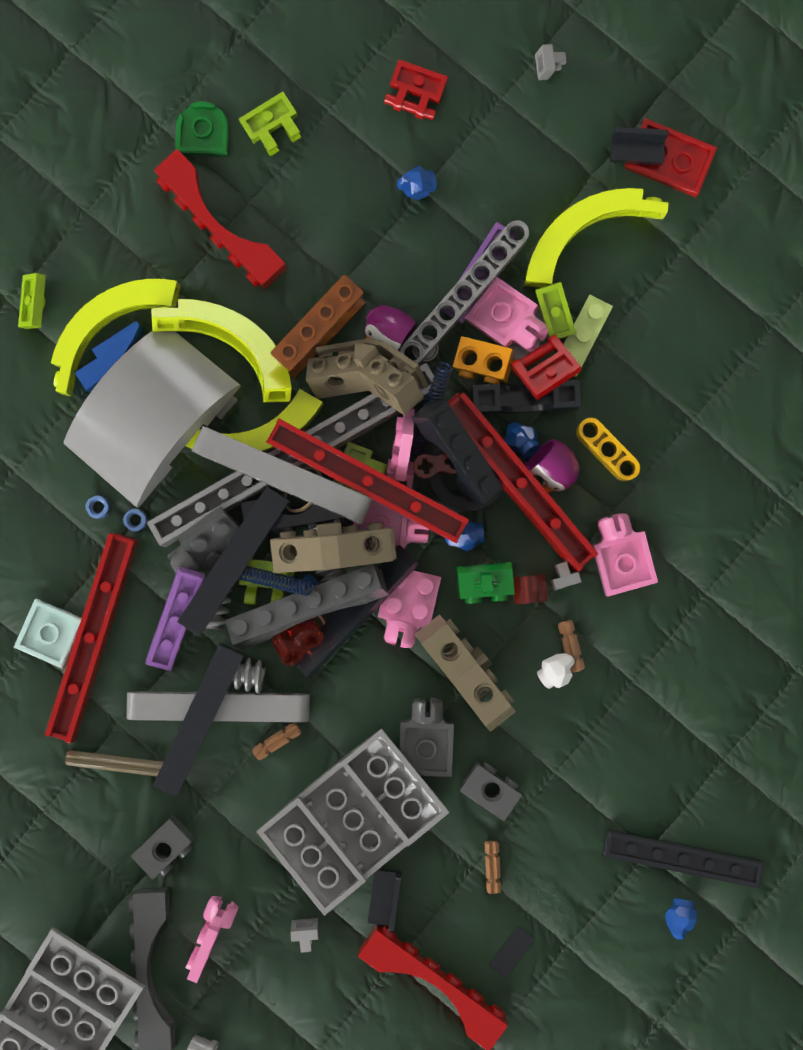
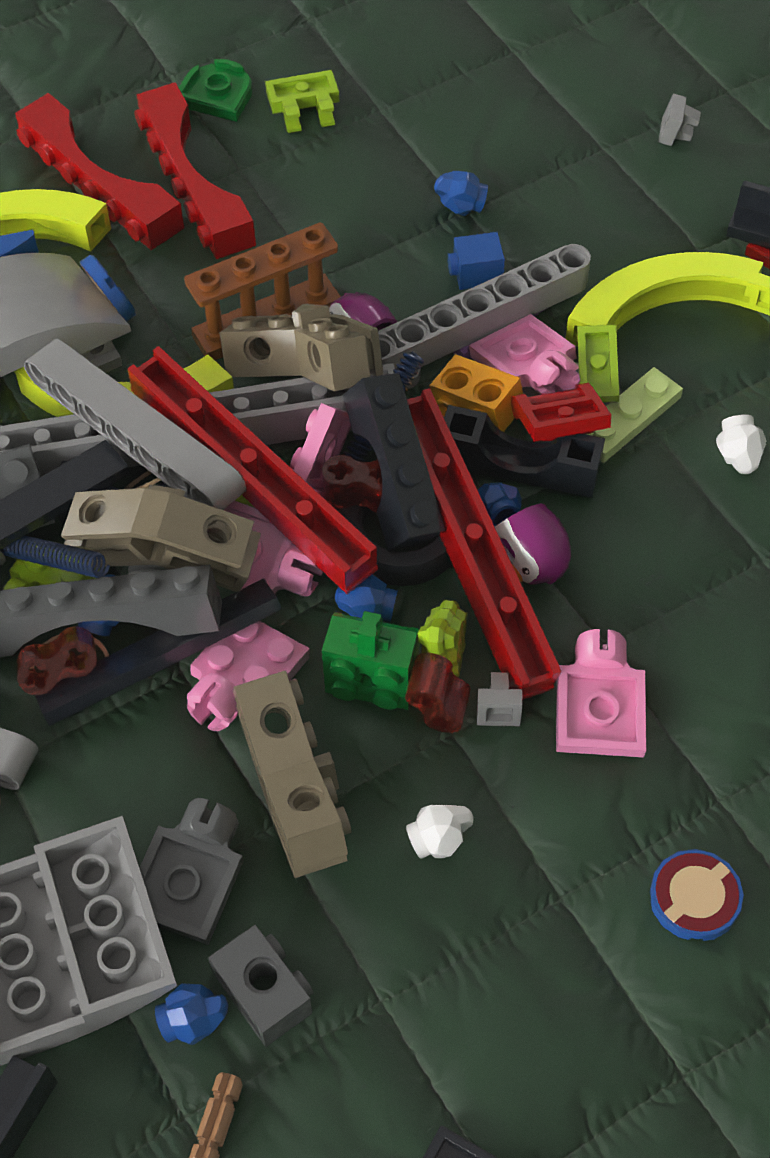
camera: 20 degrees right, 30 degrees down
neon yellow arch [151,299,292,402] -> none
red plate [384,59,448,121] -> none
medium nougat axle [558,620,585,672] -> none
yellow beam [576,418,640,481] -> none
none -> red arch [15,93,184,250]
none -> blue tile [79,255,136,322]
none -> blue rock [155,983,228,1045]
none -> lime rock [418,600,468,685]
none -> blue brick [447,232,505,290]
none -> tile [650,849,744,941]
none -> white rock [716,415,767,474]

